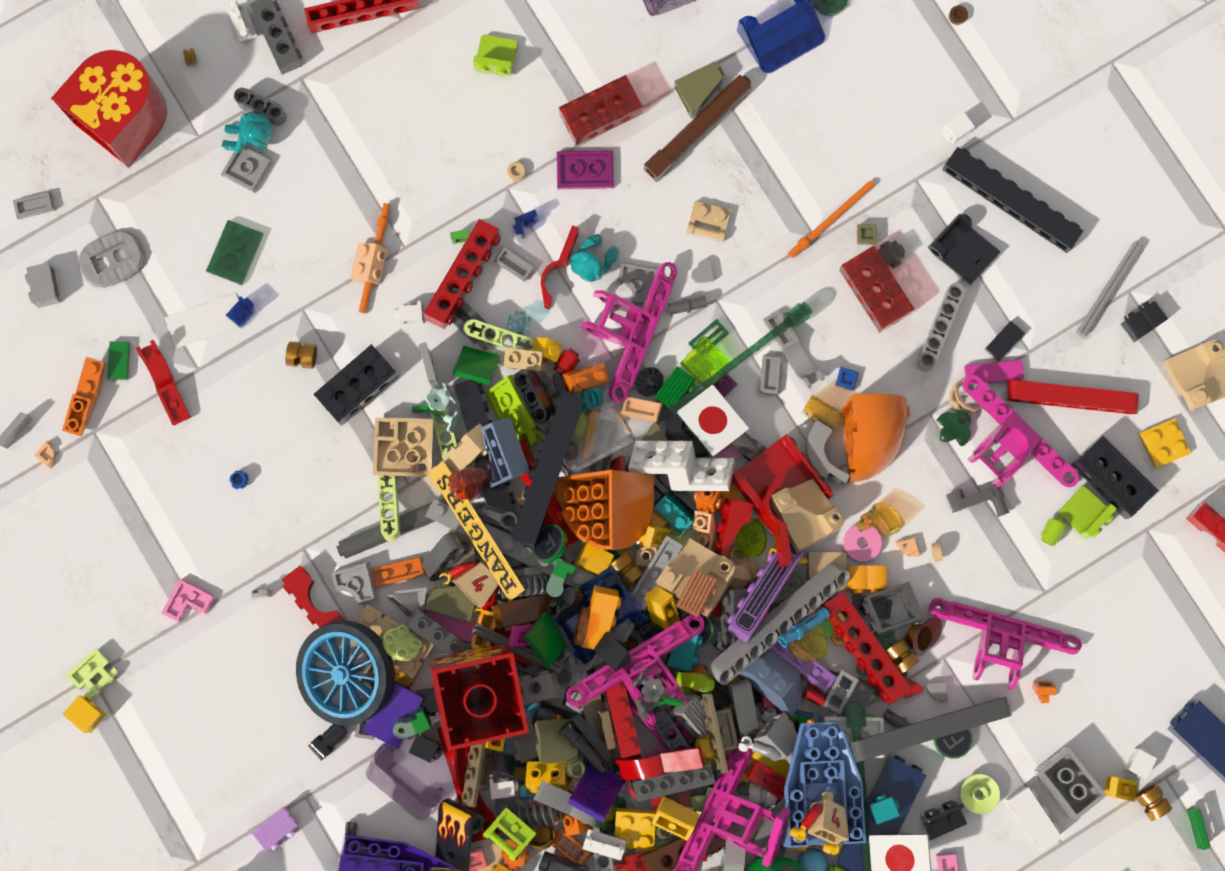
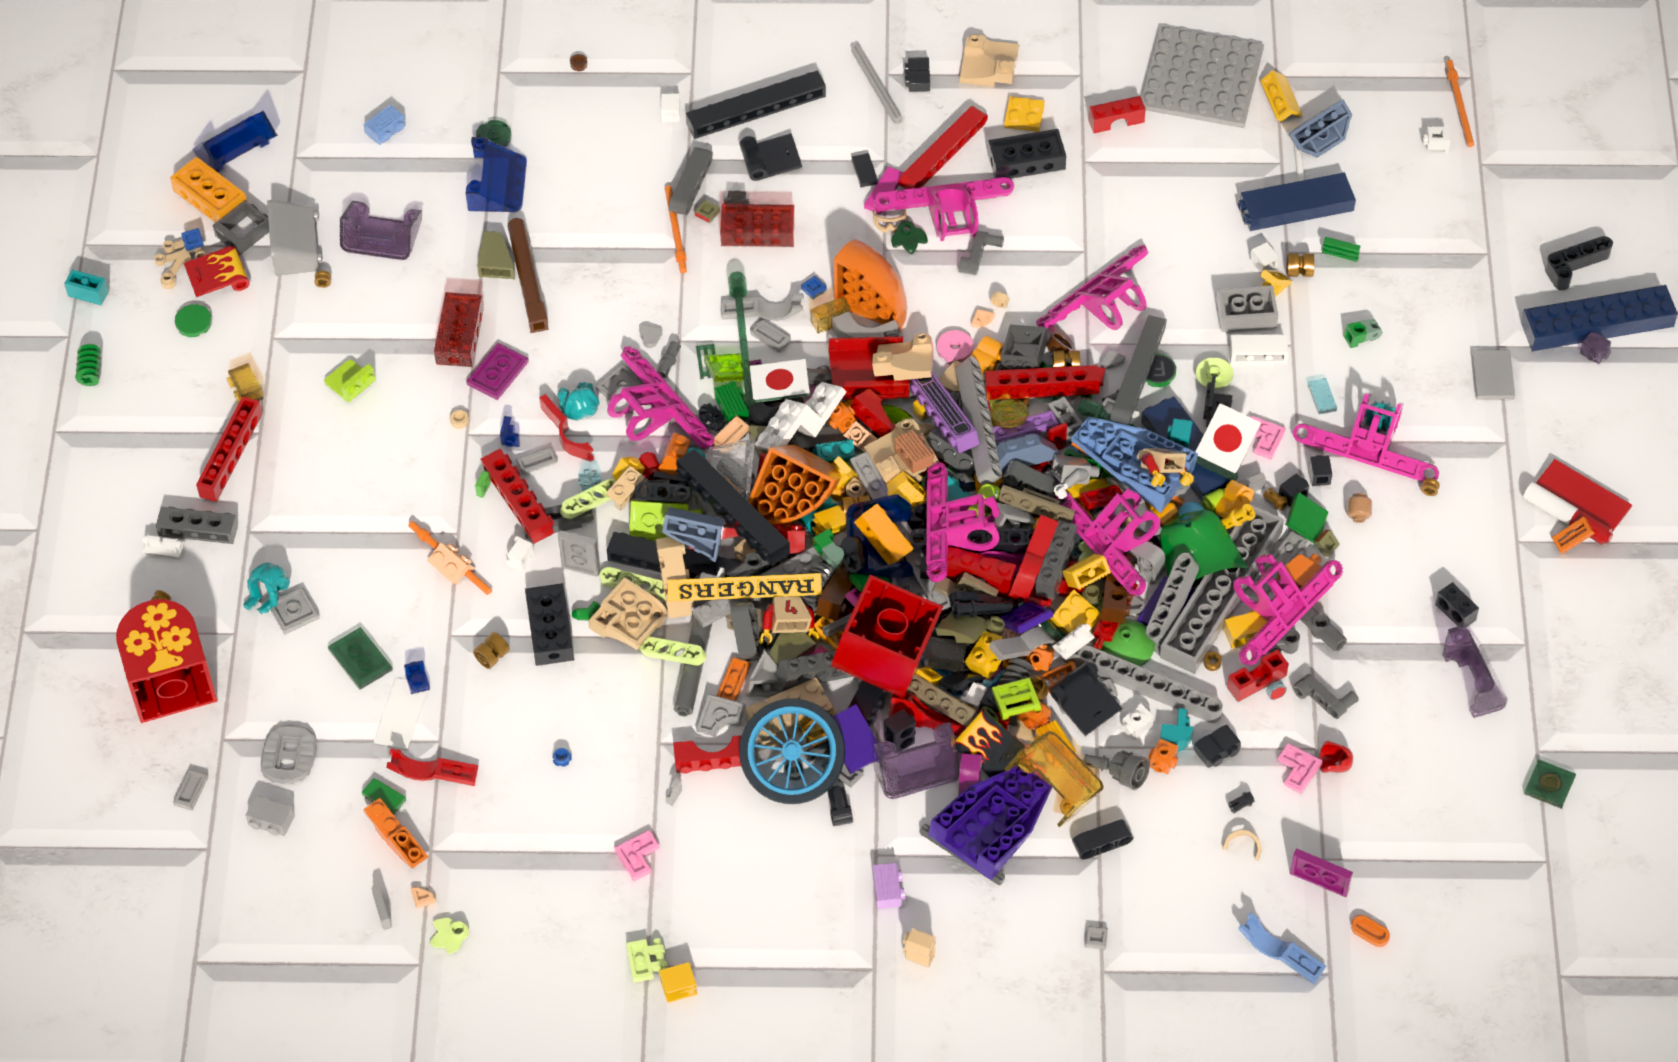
camera: 55 degrees left, 25 degrees down
dark grey beam [234,87,287,125] -> none
yellowish green dish [382,625,422,661] -> none
leg [393,705,432,739] -> none
light aqua plant [412,382,462,433] -> none
clear red hair [448,467,487,500] -> none
green tile [453,346,500,385] -> none
black tile [532,524,568,563] -> none
clear orange tile [573,606,590,646] -> none
black slope [594,631,632,673] -> none
dark grey plant [632,667,684,722] -> none
tan plate [687,201,731,242] -> none
red piece [761,477,792,568] -> none
dark pink tile [762,807,791,867] -> none
dark azure pin [778,607,830,647] -> none
clear yellow brick [856,503,906,538] -> none
light grey beam [917,282,965,371] -> none
orange tile [1032,681,1057,703] -> none
lime brick [1040,517,1067,547] -> none
lime bracket [1058,486,1117,539] -> none
none -> yellowish green plate [430,918,469,954]
none -> green arm [572,601,600,621]
none -> dark grey beam [669,147,713,215]
none -> magenta slope [959,754,983,795]

